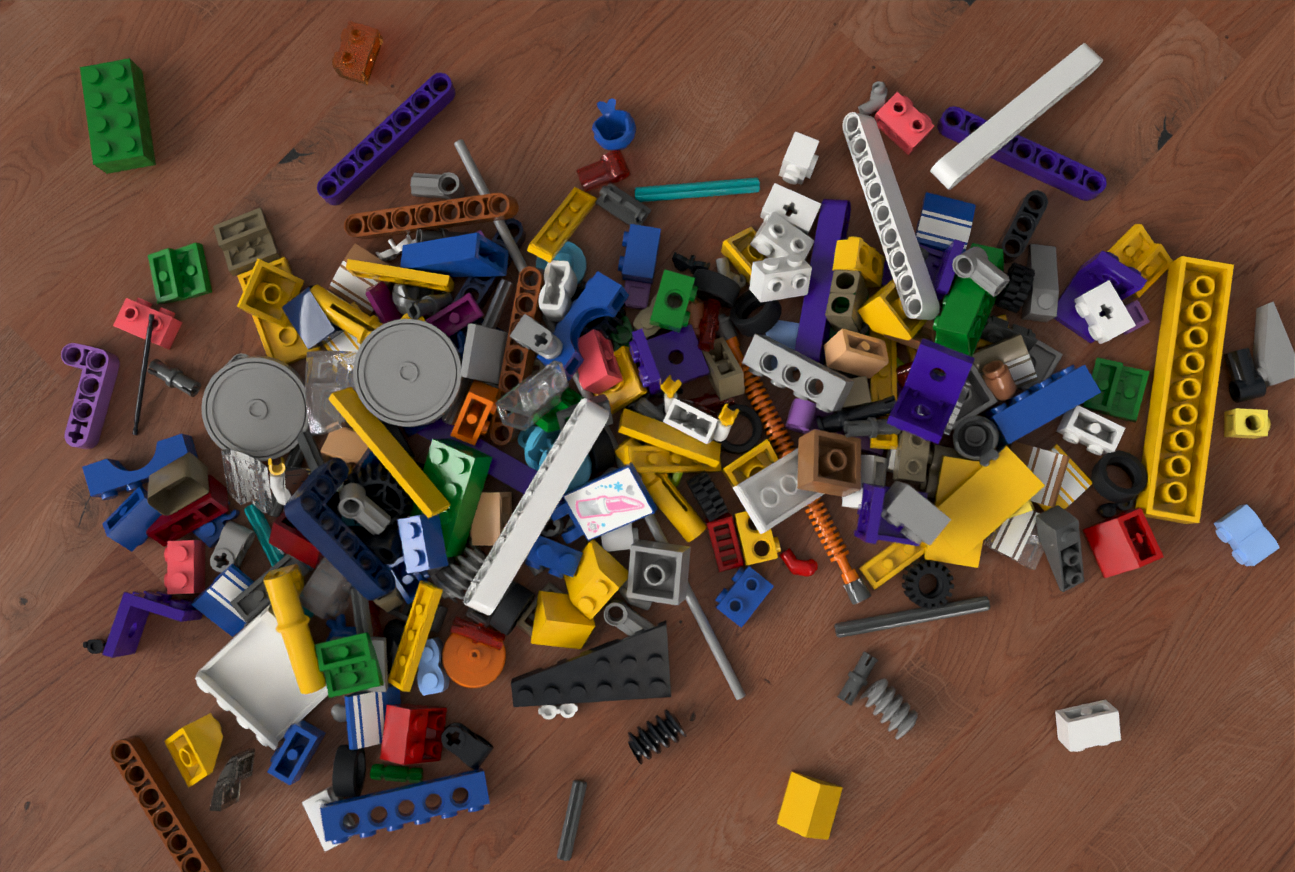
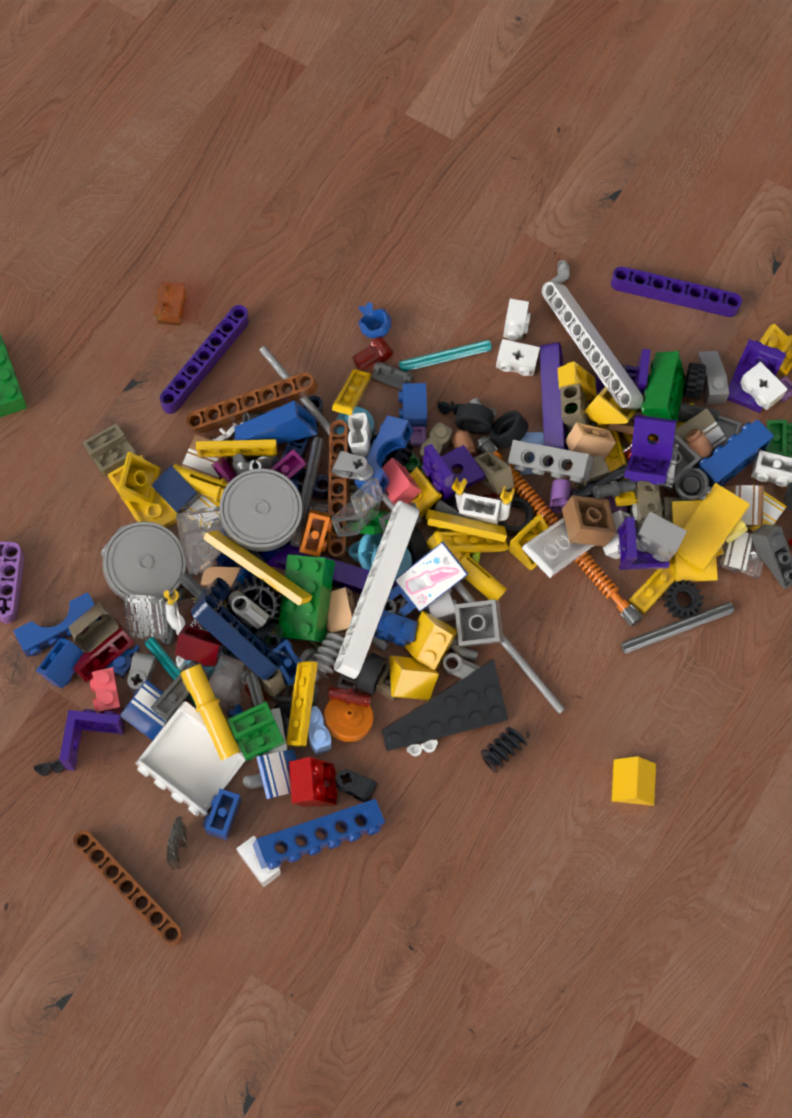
camera: 20 degrees left, 15 degrees down
coral brick [113,298,182,350] -> none
black piece [132,314,155,435] -> none
green slope [148,242,212,304] -> none
dark grey pin [148,359,201,397] -> none
yellow slope [164,713,223,788] -> none
black tyre [332,745,366,797] -> none
green axle [370,764,423,783] -> none
blue brick [398,514,448,574] -> none
light grey piece [410,172,465,200] -> none
light grey tile [460,324,508,384] -> none
dark grey axle [557,780,587,861] -> none
green brick [649,269,698,333] -> none
black tyre [686,471,728,522] -> none
clear red pin [697,299,721,351] -> none
red slope [705,513,744,572] -> none
blue brick [715,566,774,628] -> none
yellow slope [721,227,768,285] -> none
yellow brick [734,511,781,565] -> none
white brick [749,254,812,302] -> none
white brick [750,211,814,260] -> none
red arm [779,548,818,577] -> none
dark grey pin [837,651,878,706] -> none
light grey piece [859,678,918,740] -> none
coral brick [874,92,934,156] -> none
slope [915,192,976,253] -> none
white beam [930,43,1103,190] -> none
light grey piece [952,247,1009,297] -> none
black beam [996,190,1048,263] -> none

